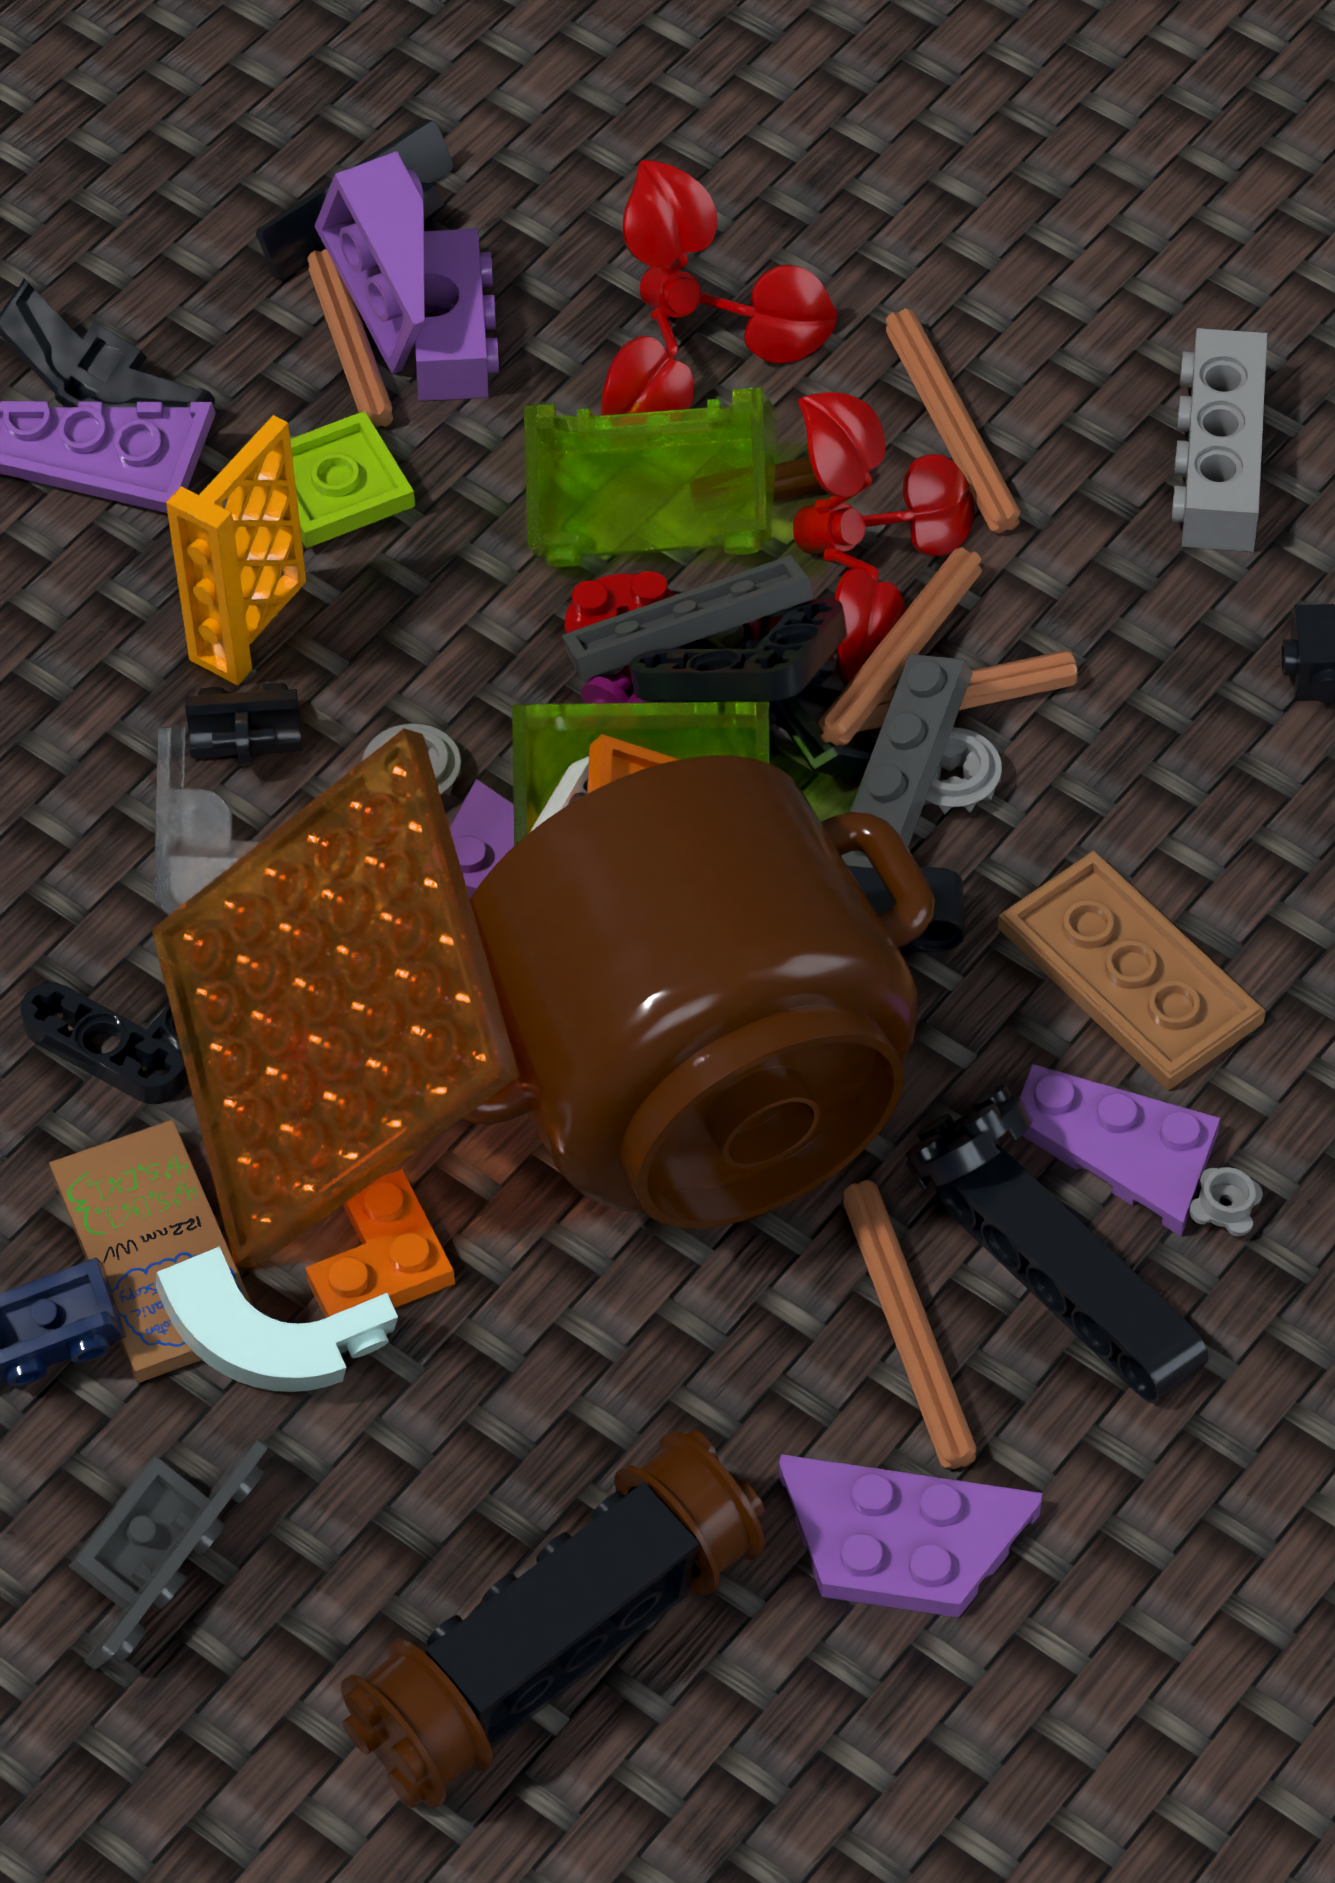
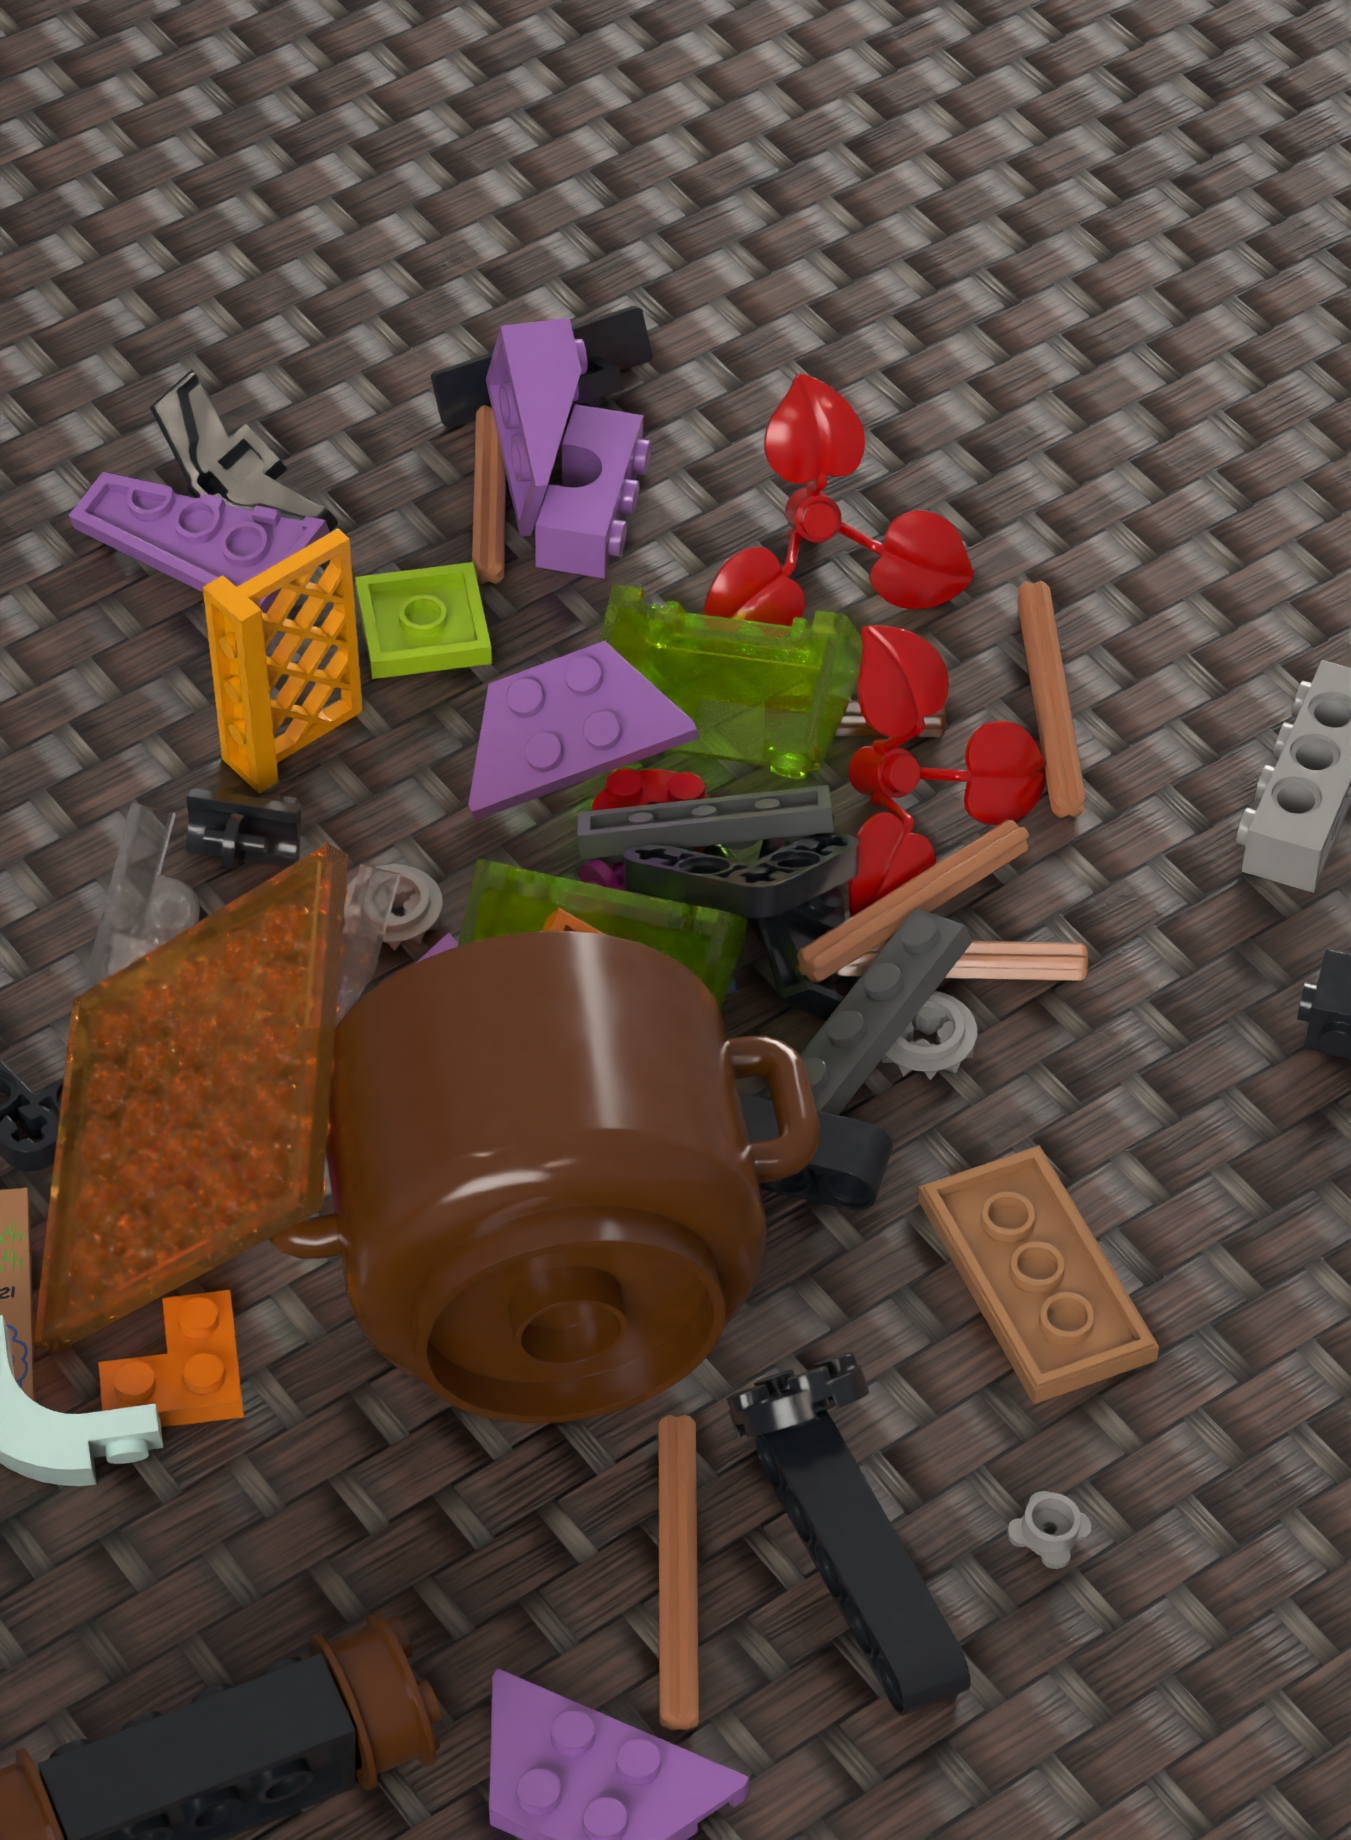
camera: 15 degrees right, 5 degrees down
medium lavender wing [1020,1064,1220,1236] -> none
none -> medium lavender wing [468,641,700,820]

